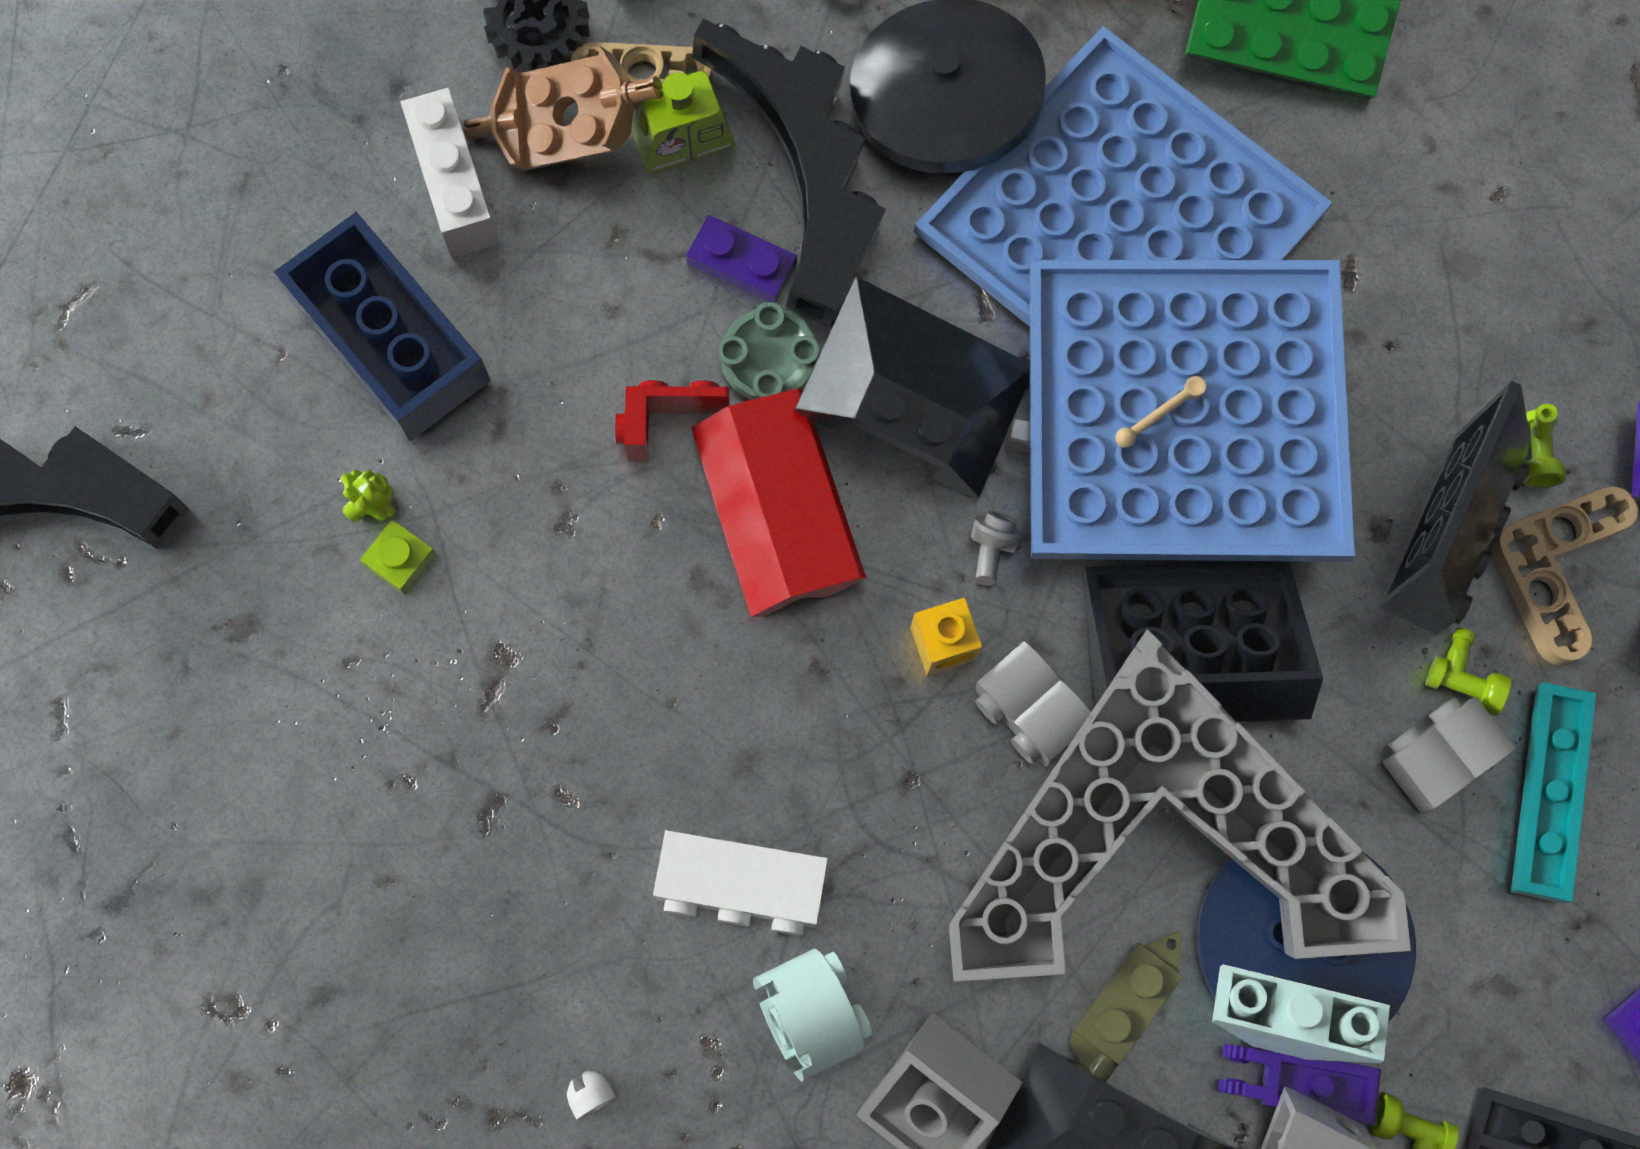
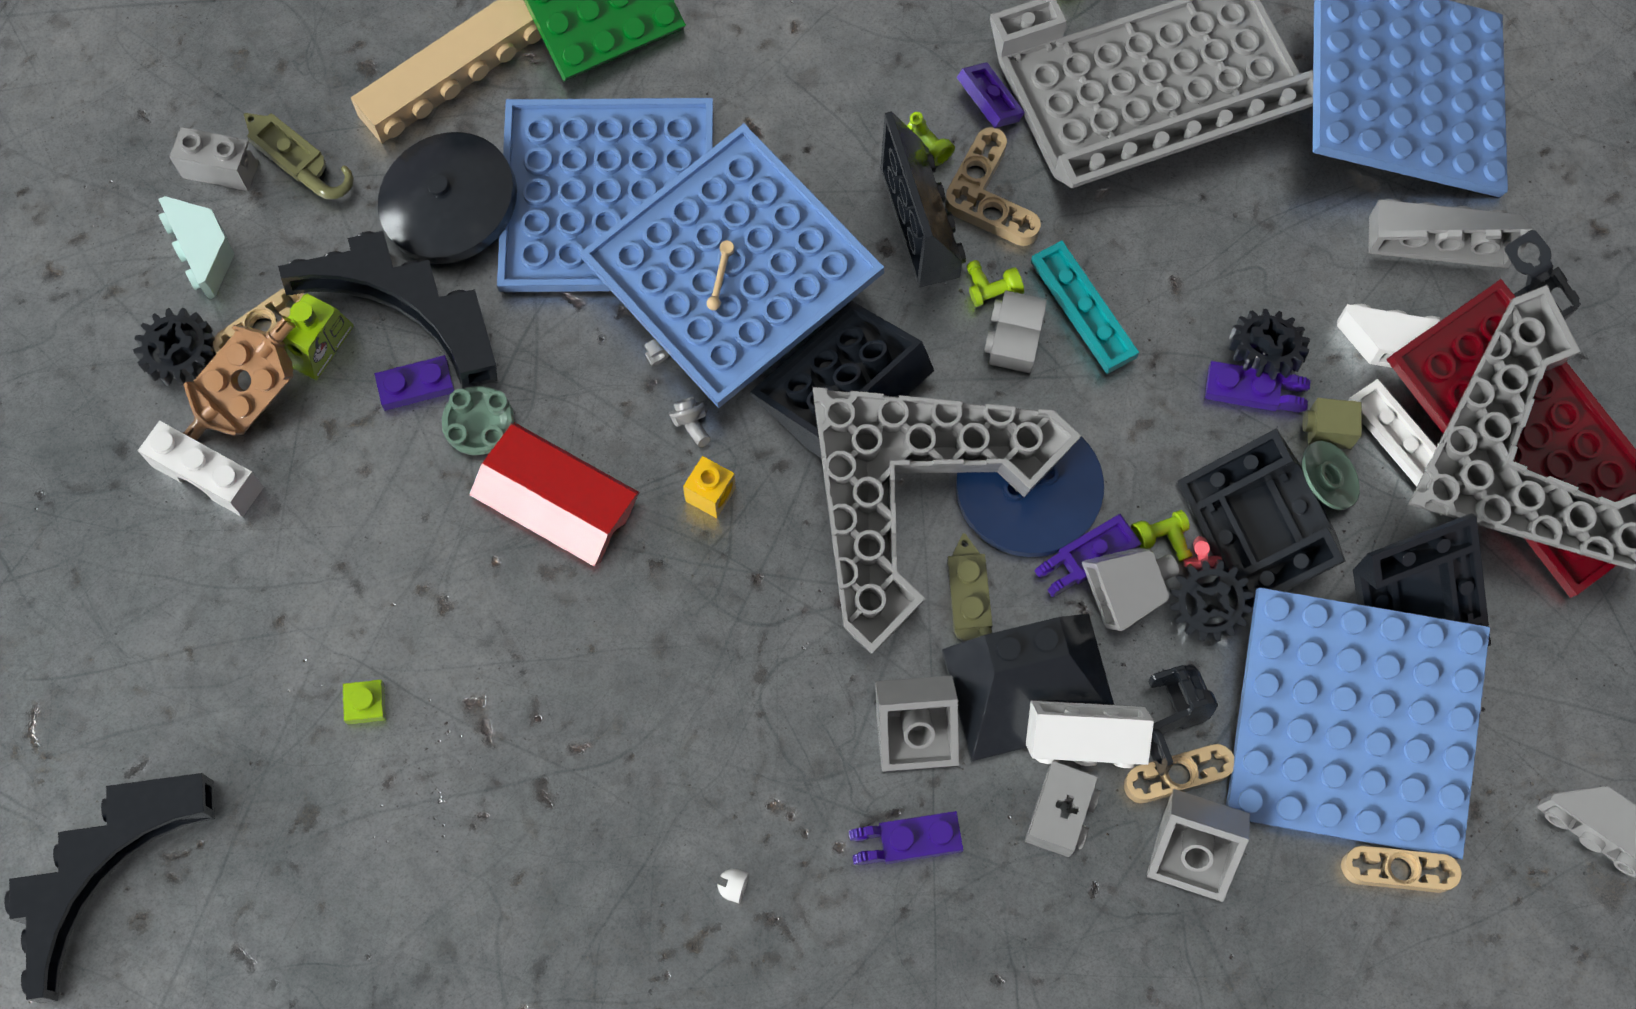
camera: 40 degrees left, 5 degrees down
dark blue brick [273,211,491,442] -> none
lime plant [341,469,396,522] -> none
red bracket [615,380,730,461] -> none
white brick [653,830,828,936] -> none
light aqua brick [753,948,873,1082] -> none
black slope [794,276,1030,500] -> none
light grey brick [975,641,1091,767] -> none
light aqua slope [1212,964,1390,1063] -> none

